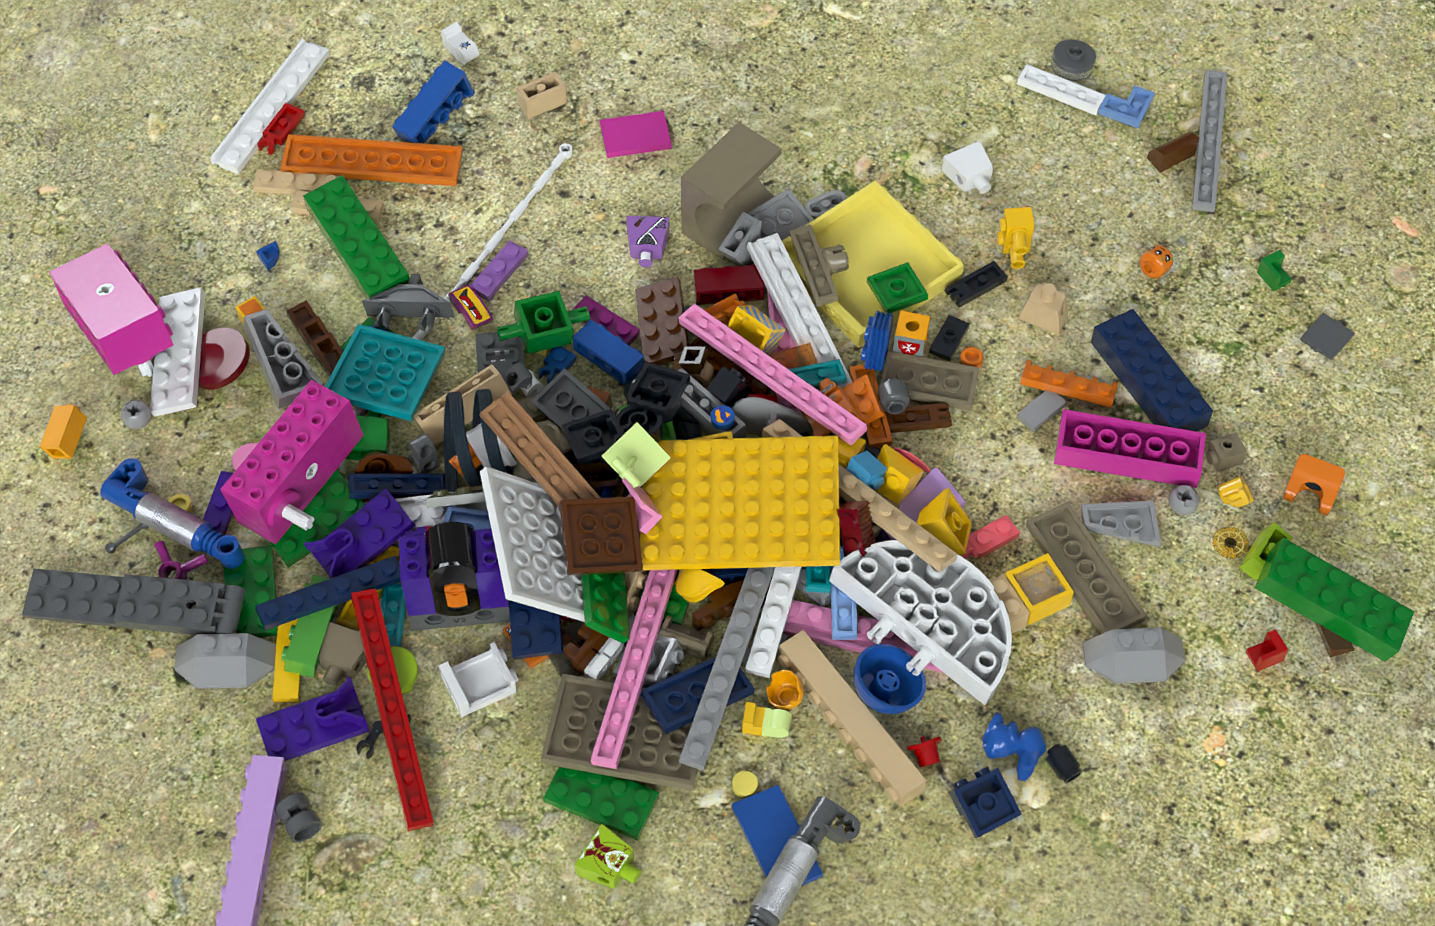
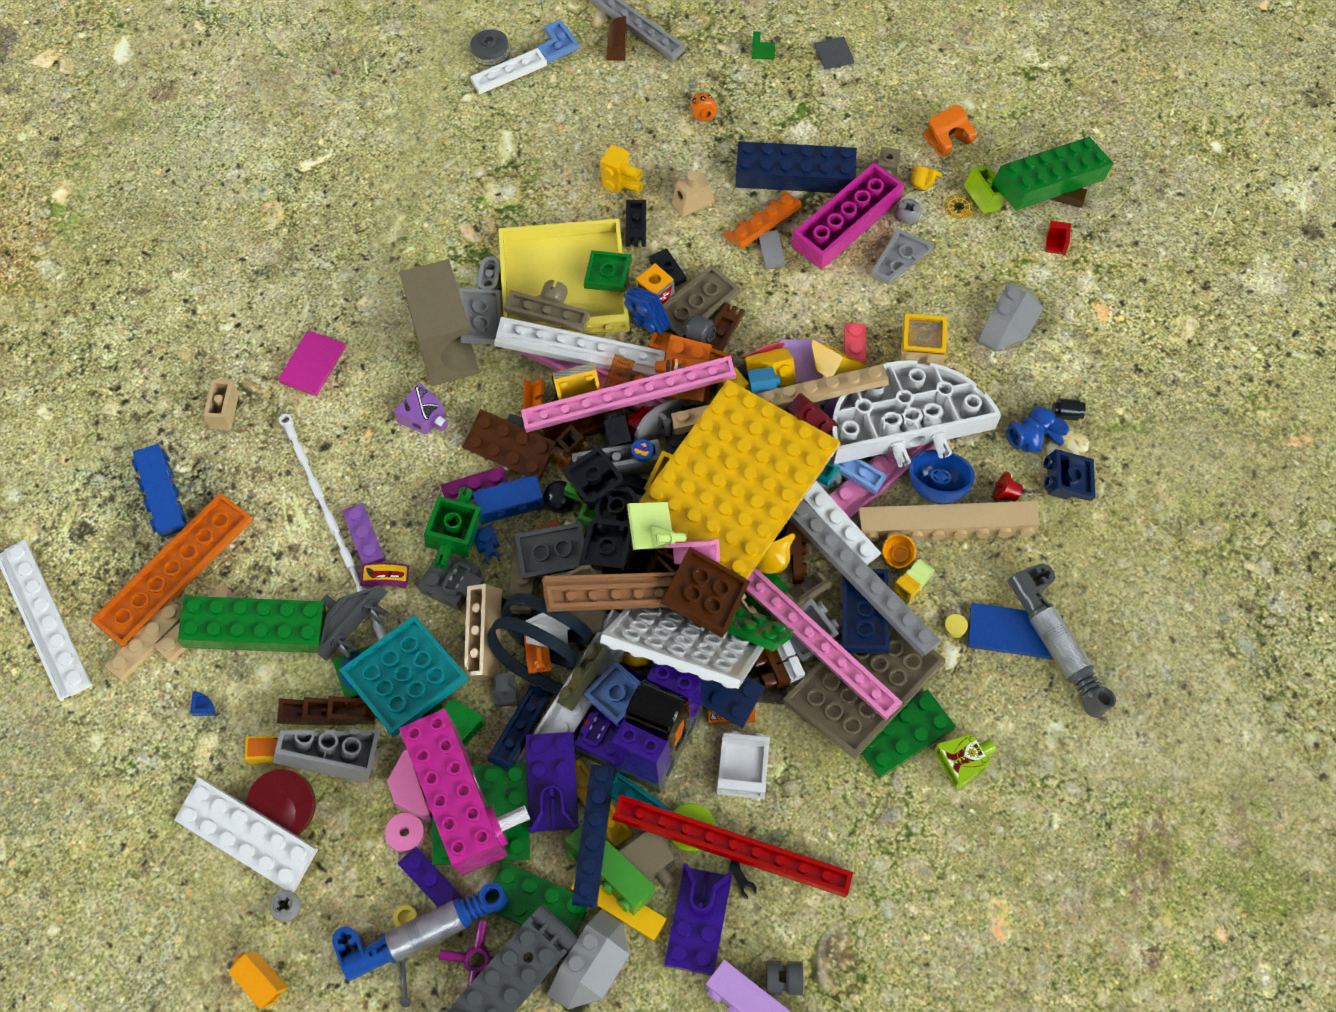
camera: 55 degrees left, 5 degrees up
piece [49,243,174,377] -> none
red plate [257,103,305,155] -> none
reddish brown piece [355,451,413,474] -> none
white leg [441,22,479,65] -> none
dark grey leg [502,363,544,397] -> none
dark red brick [694,264,765,305] -> none
light grey slope [719,212,762,266] -> none
teal tile [788,359,847,389] -> none
white torso [942,141,993,194] -> none
orange tile [960,347,984,368] -> none
dark tan plate [1026,502,1147,634] -> none

